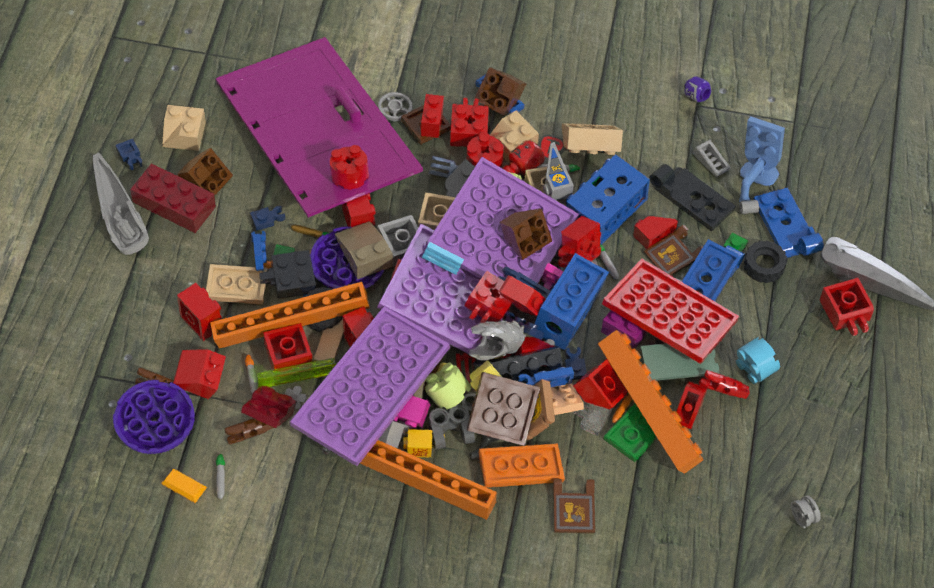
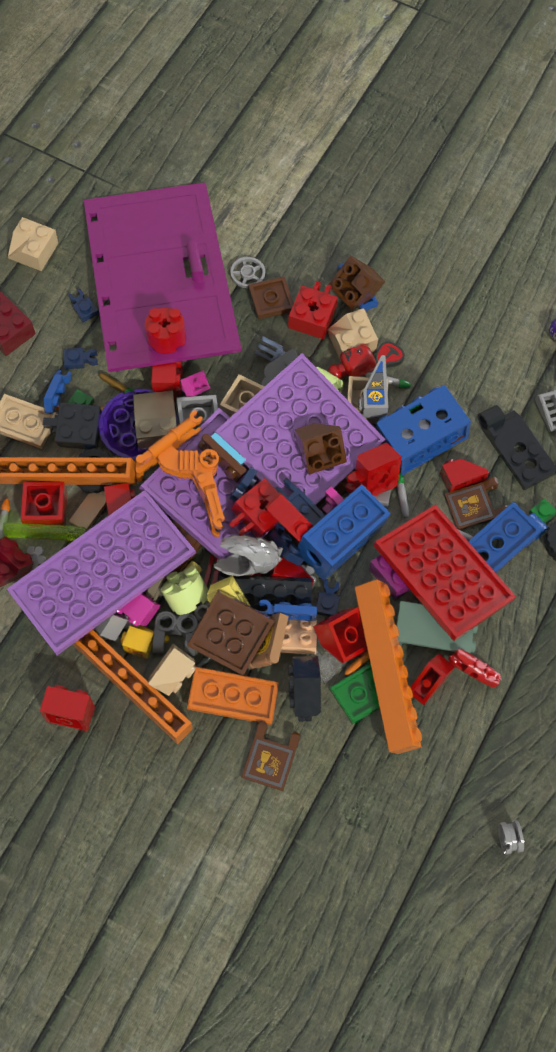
camera: 20 degrees right, 10 degrees up
reddish brown slope [177,148,233,195] -> none
red brick [421,94,444,138] -> none
red brick [466,133,504,168] -> none
tan slope [562,123,623,155] -> none
medium azure brick [736,337,780,384] -> none
none -> red brick [40,685,95,732]
none -> dark blue plate [69,289,99,323]
none -> orange piece [136,410,225,538]
none -> tan slope [148,644,196,696]
none -> dark pink hinge [180,370,210,397]
none -> reddish brown hinge [198,434,246,482]
none -> dark blue plate [229,467,258,502]
none -> black hinge [288,656,321,722]

